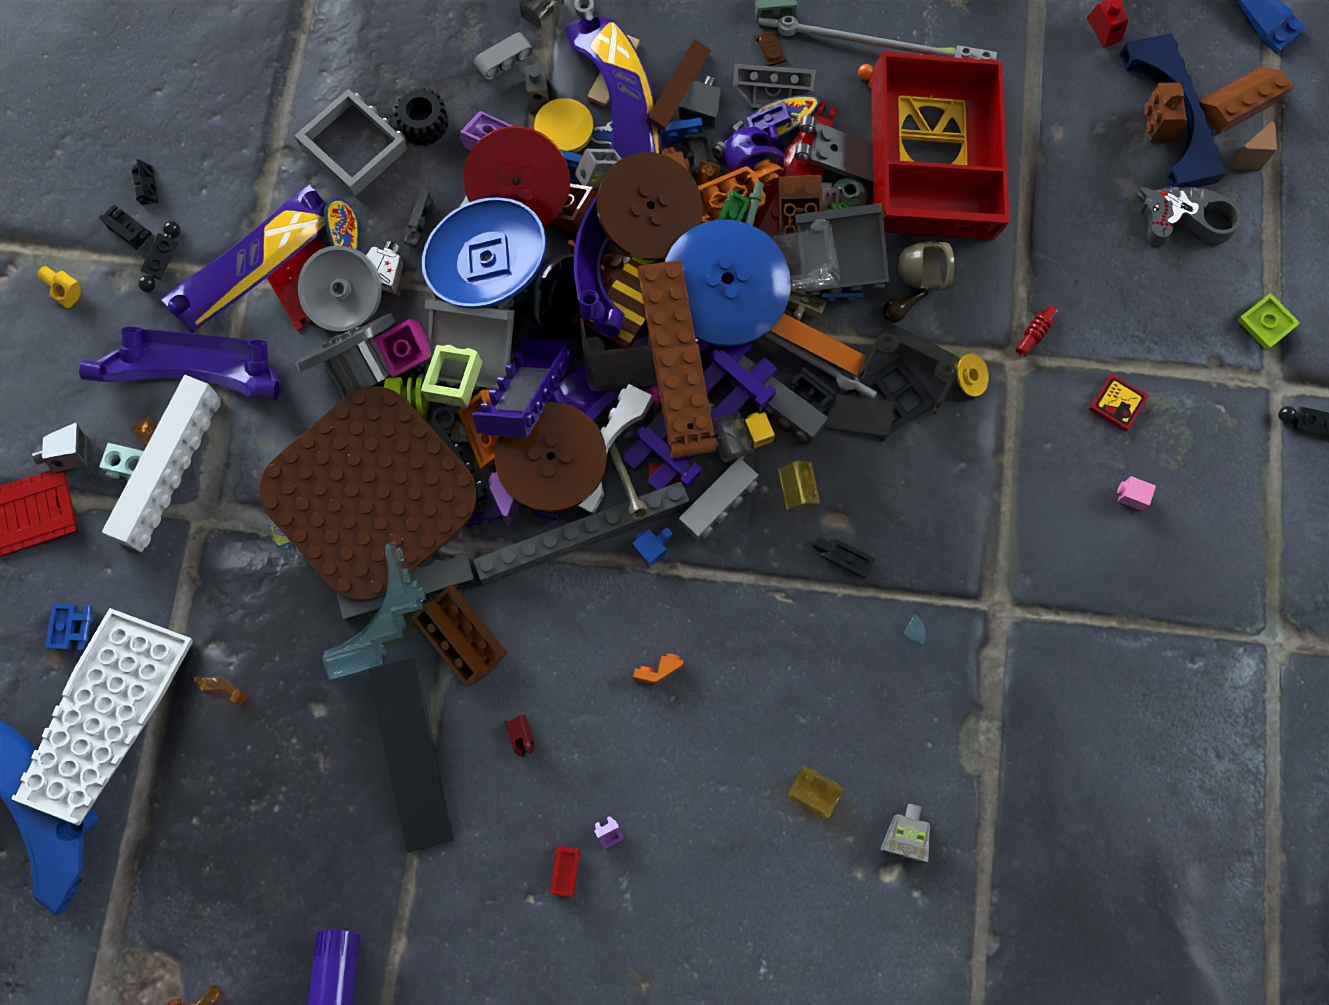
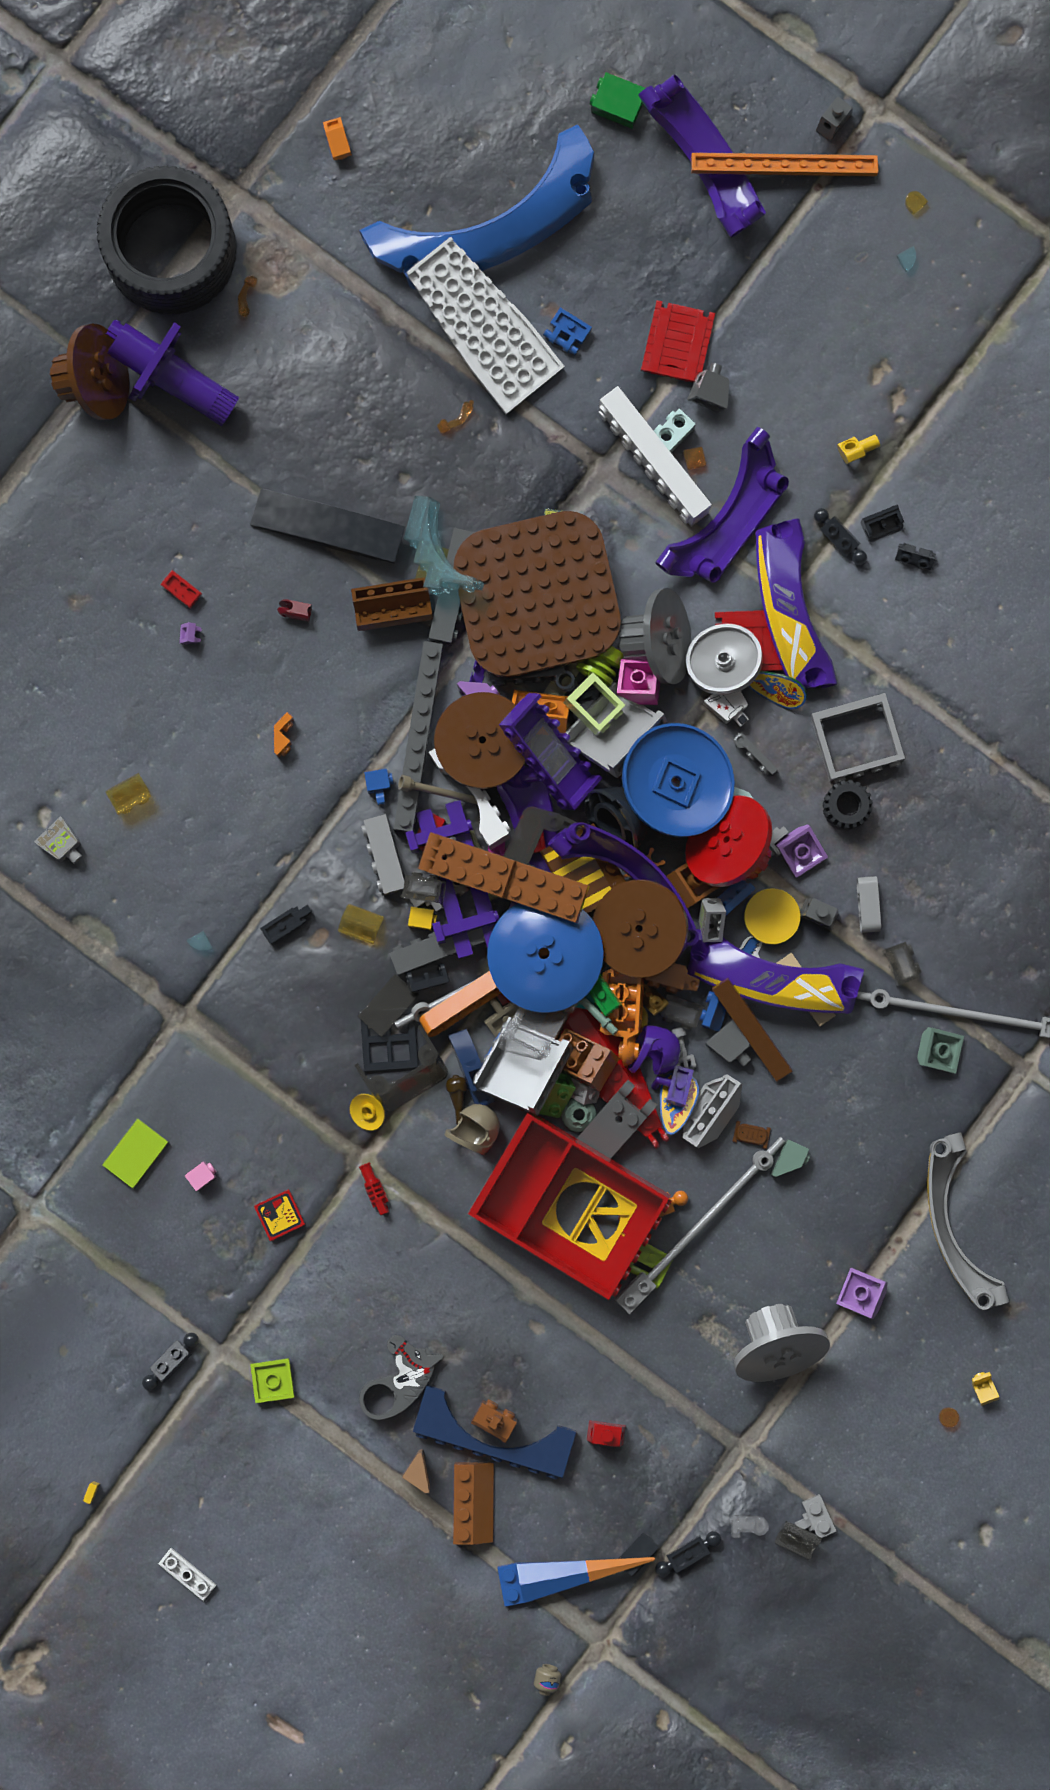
camera: 120 degrees right, 10 degrees up
none -> lime tile [102,1119,169,1188]
none -> dark blue slope [448,1029,495,1106]

